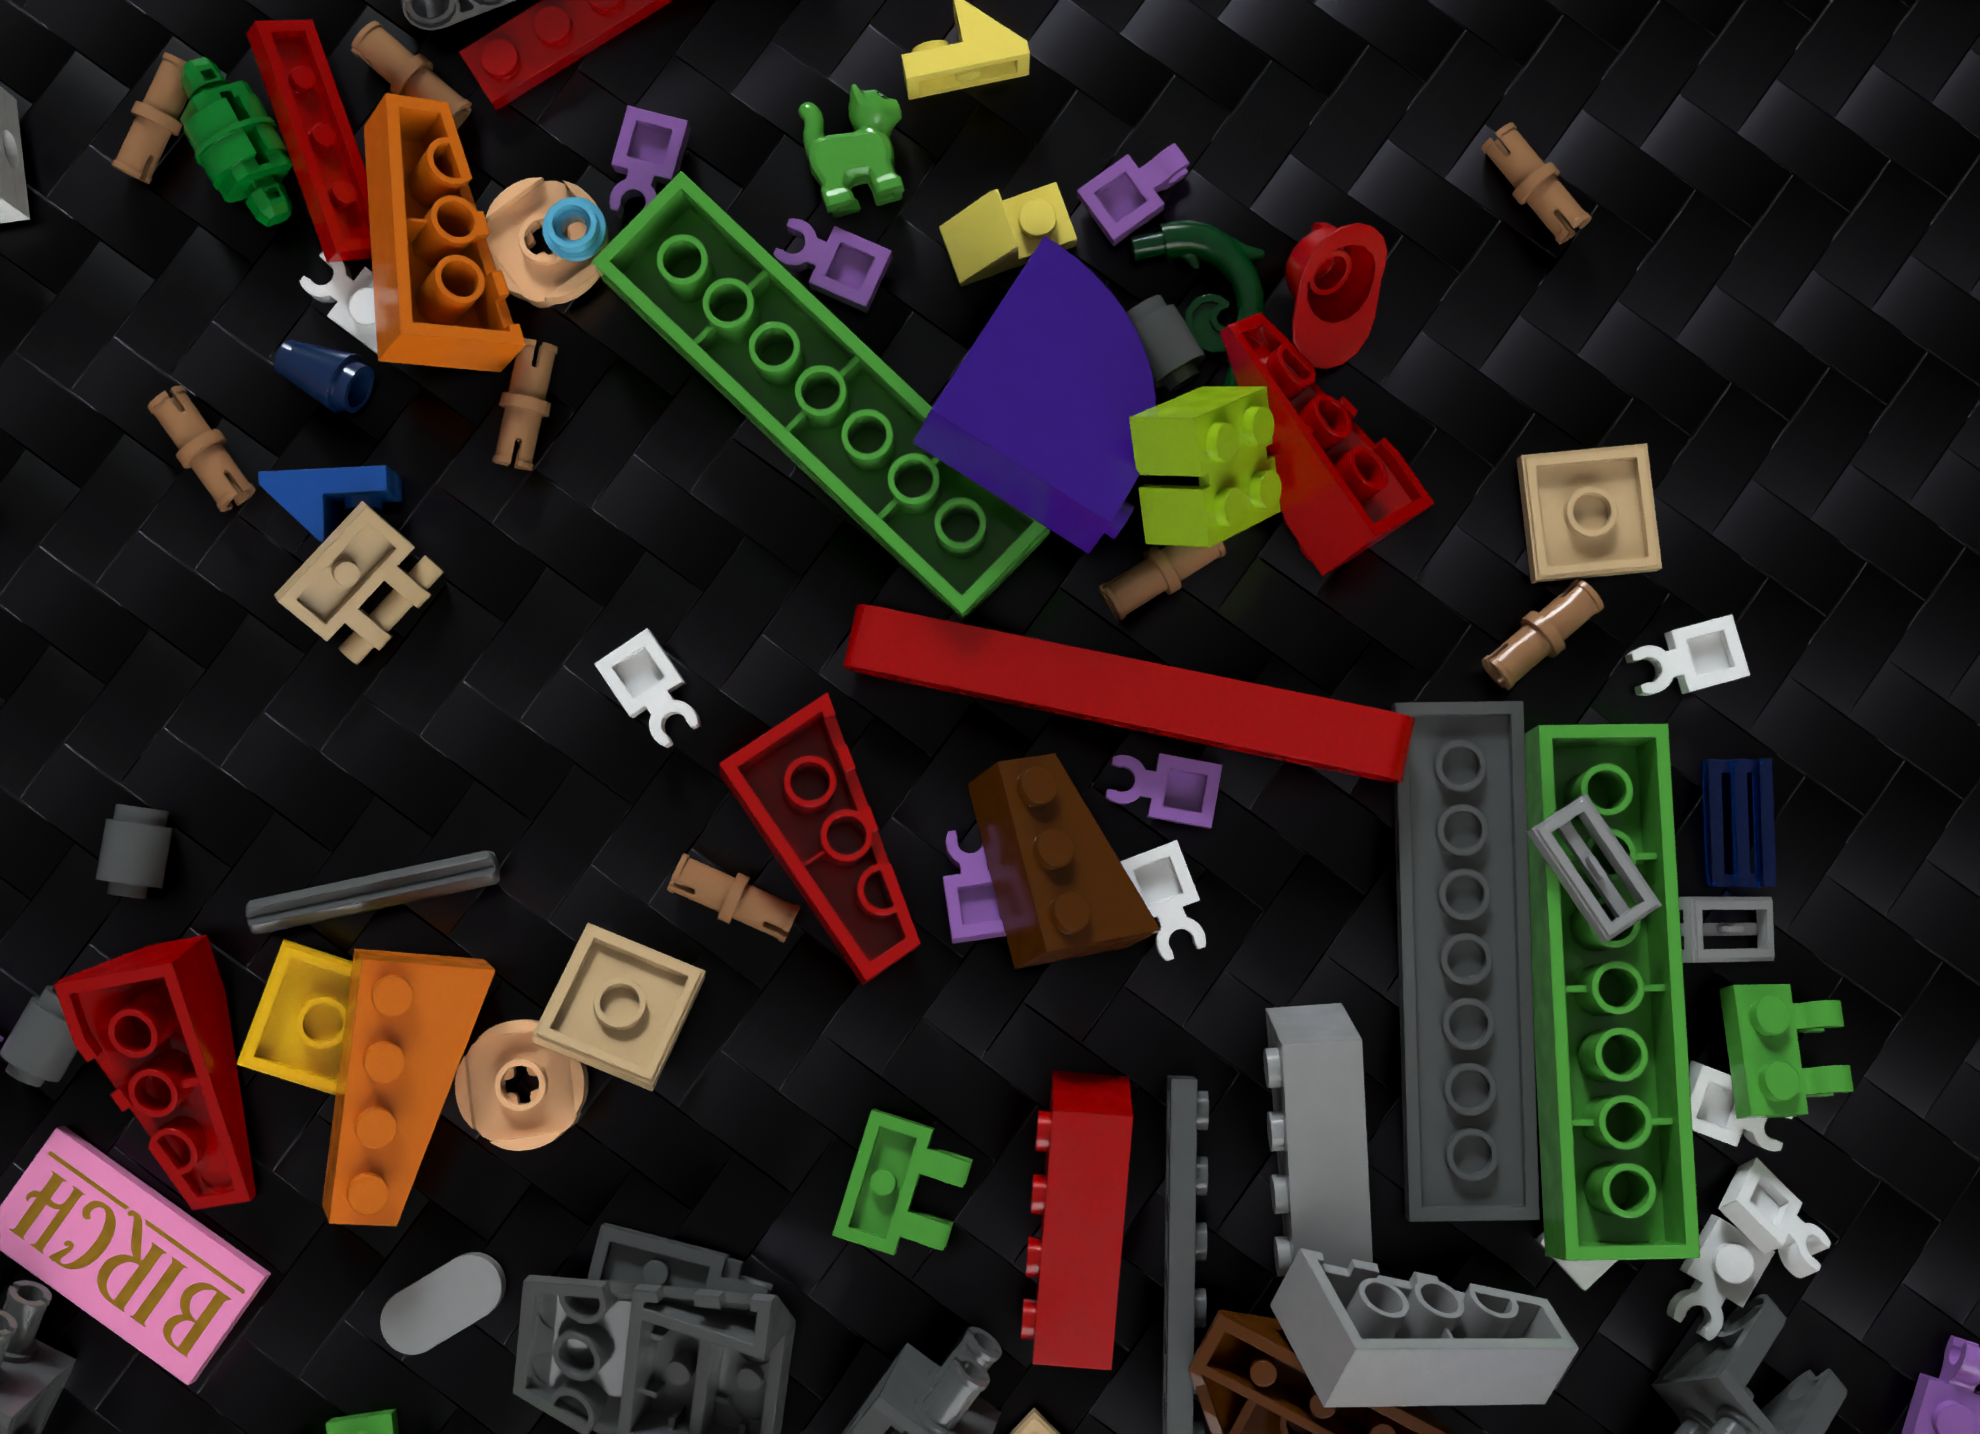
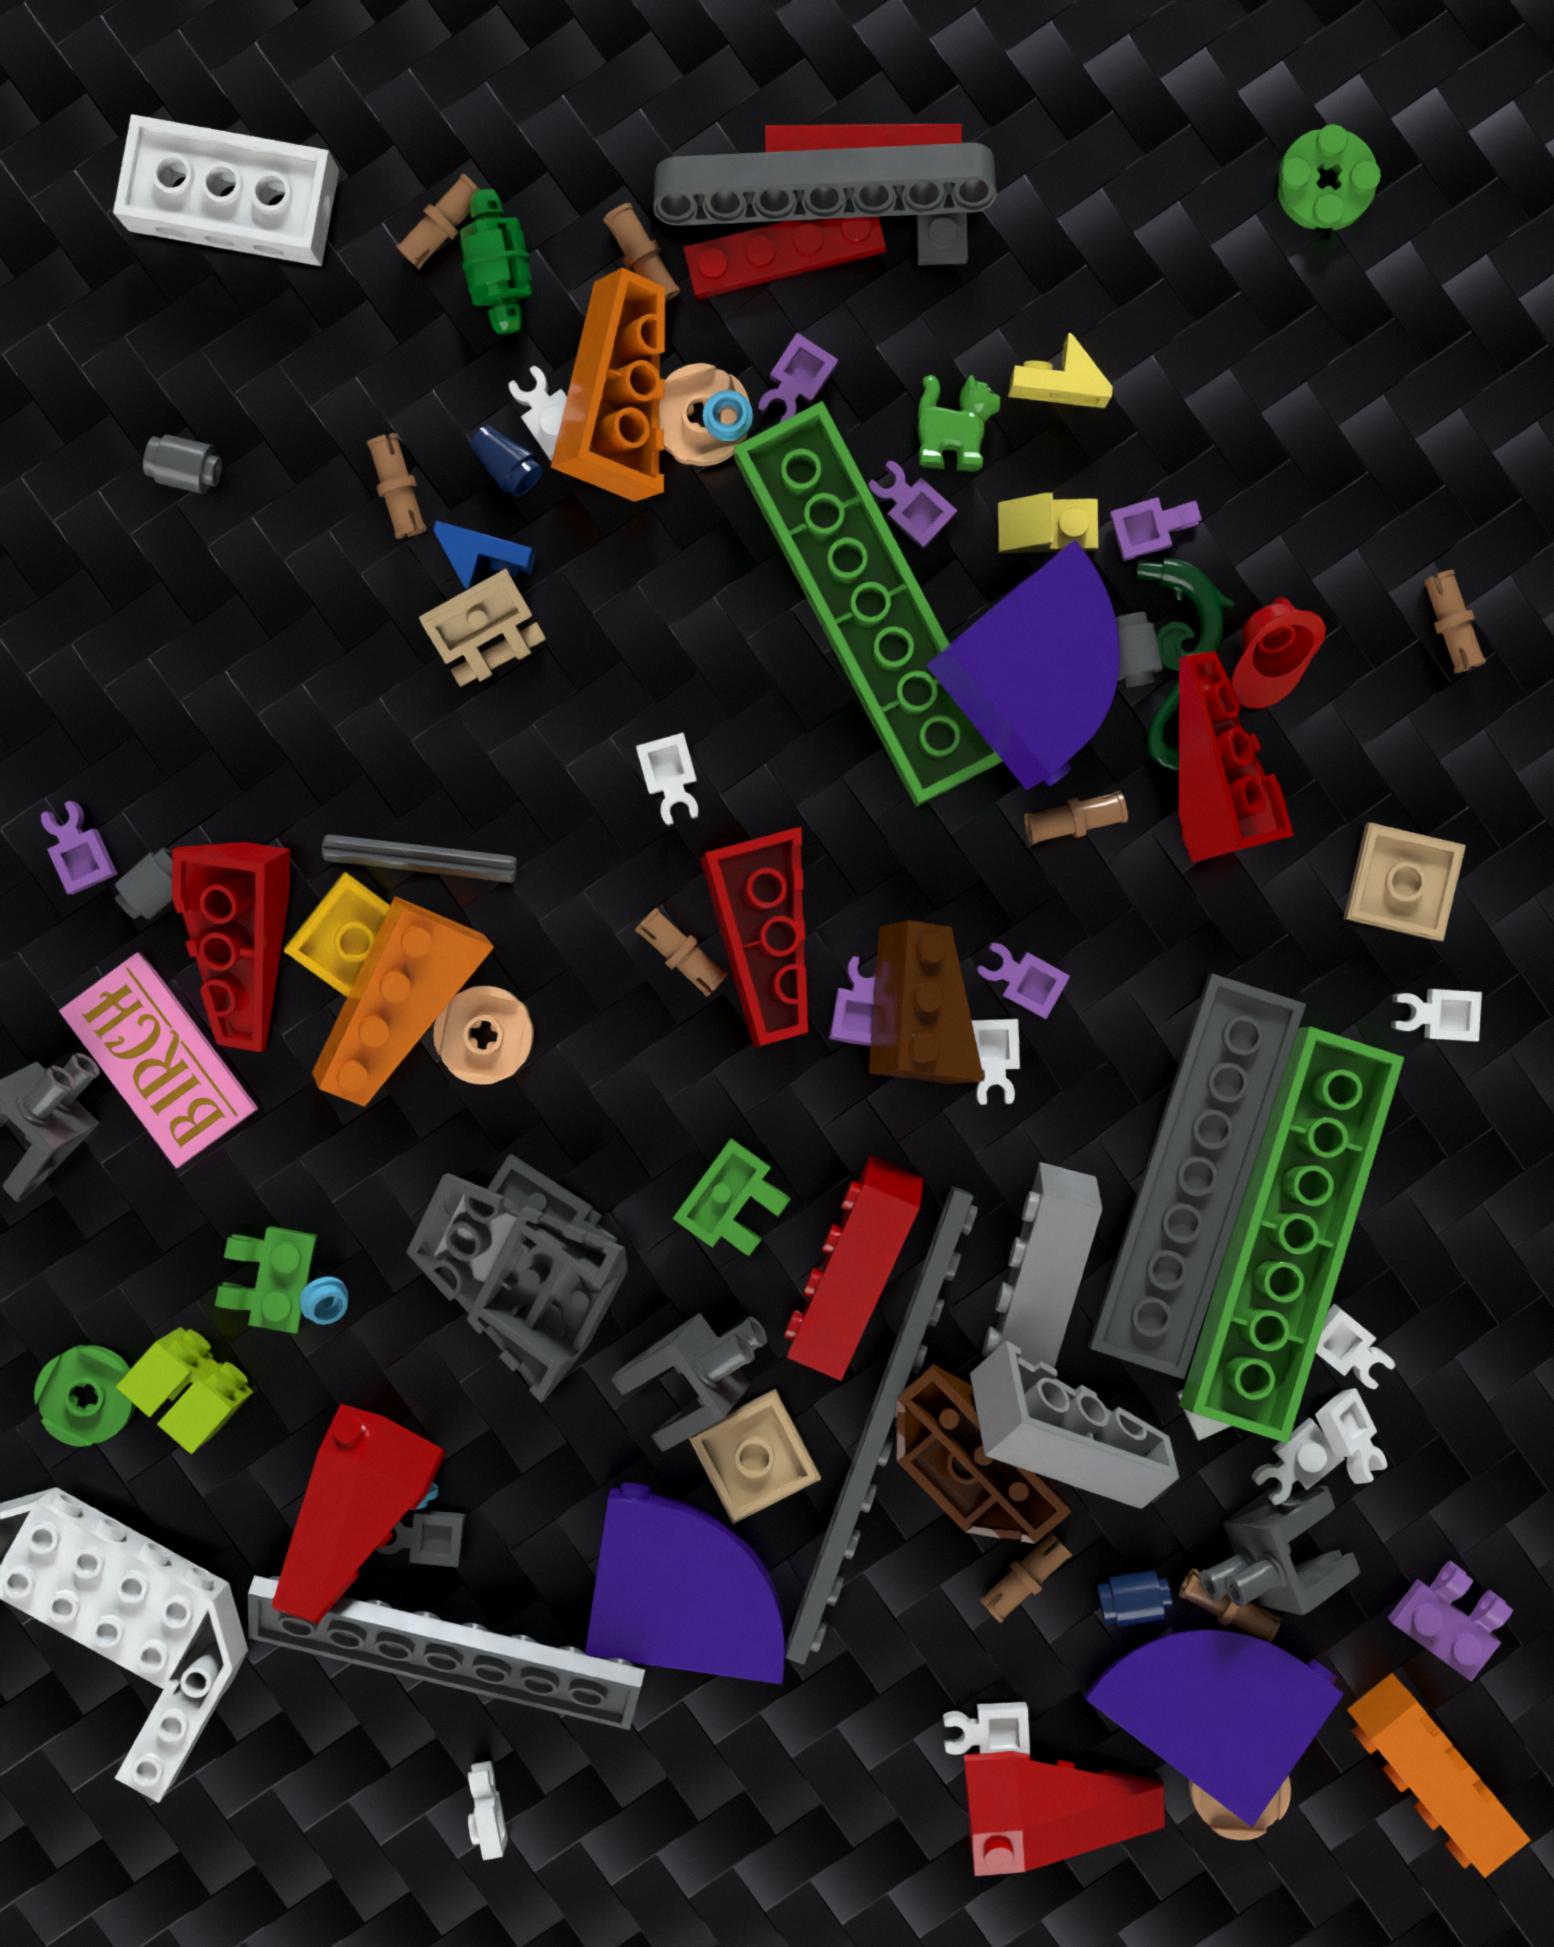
camera: 20 degrees right, 5 degrees up
dark grey brick [96,804,173,899] -> none
red plate [246,19,372,263] -> none
light grey tile [380,1252,506,1355] -> none
medium nougat pin [492,338,558,471] -> none
tan plate [532,923,706,1092] -> none
red beam [843,604,1415,783] -> none
lime piece [1129,386,1281,547] -> none
medium nougat pin [1482,578,1604,691] -> none
light grey tile [1526,794,1662,943] -> none
light grey tile [1679,897,1775,963] -> none
clear blue tile [1702,759,1777,887] -> none
bright green plate [1719,984,1854,1119] -> none

